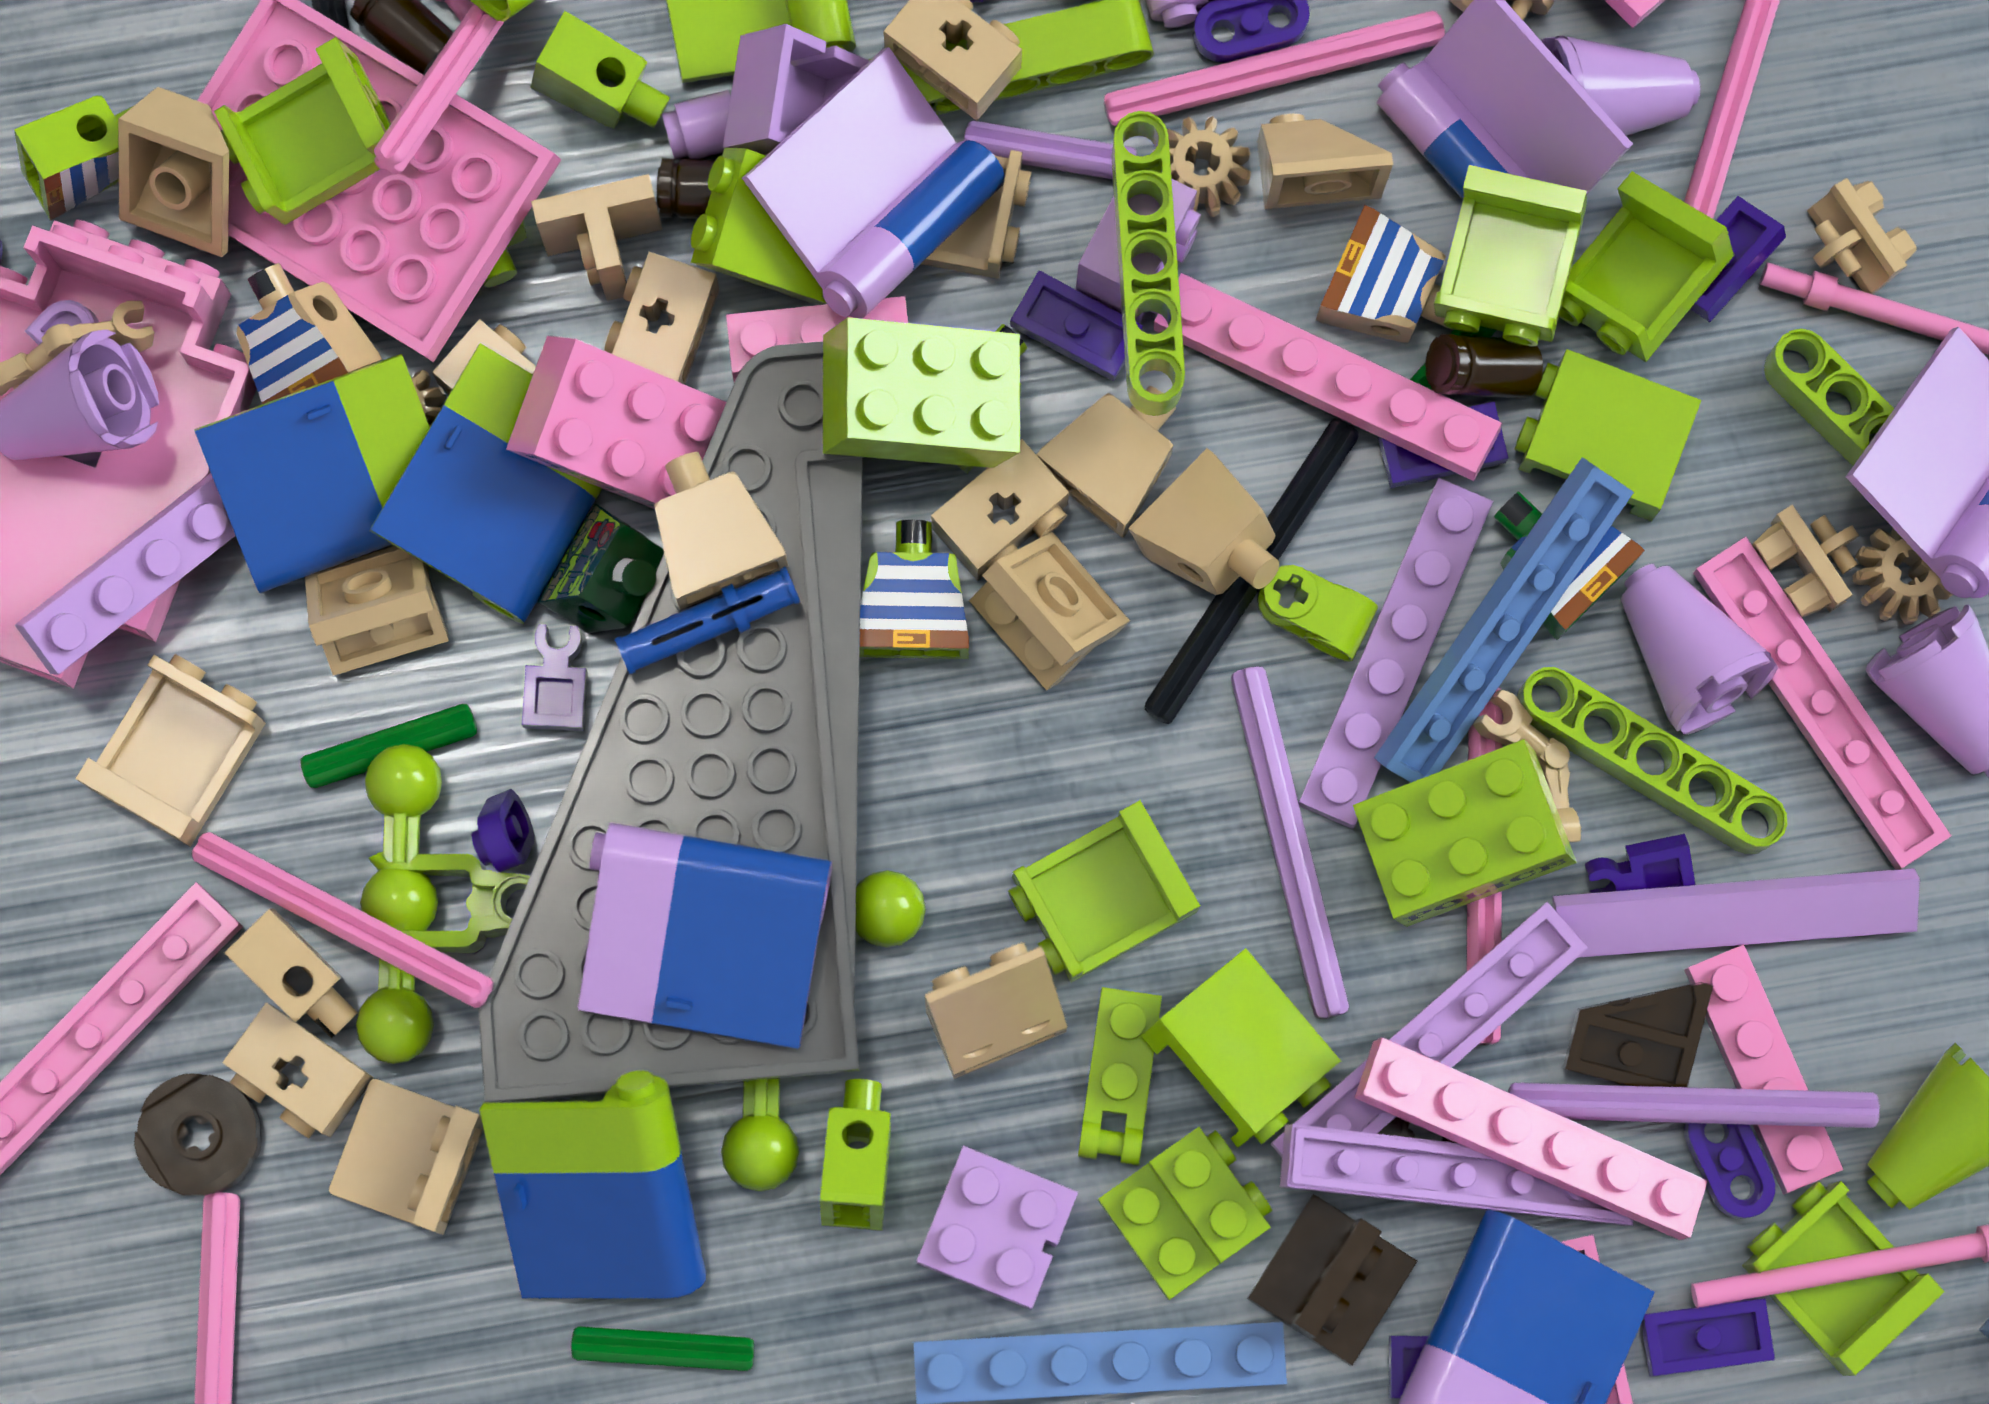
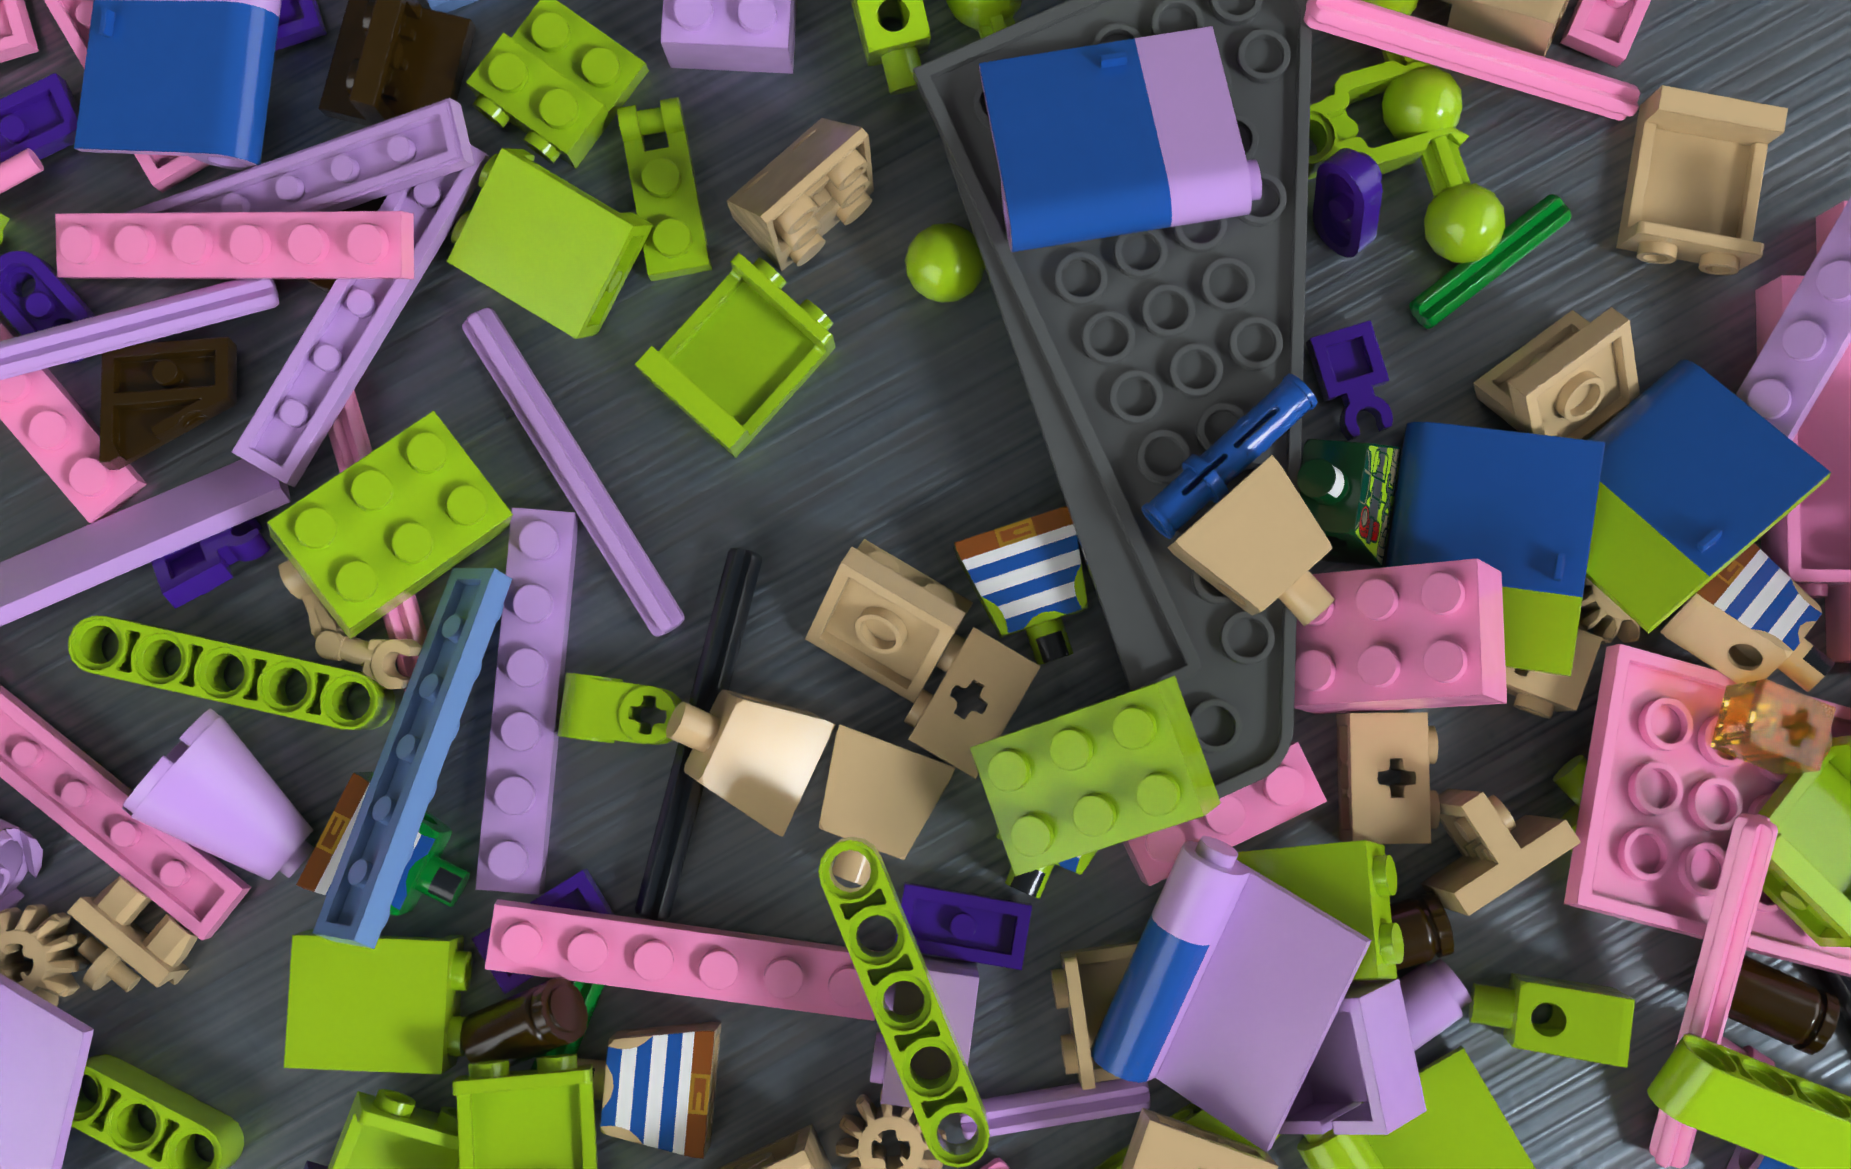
camera: 165 degrees right, 5 degrees up
none -> clear yellow brick [1710,679,1836,775]

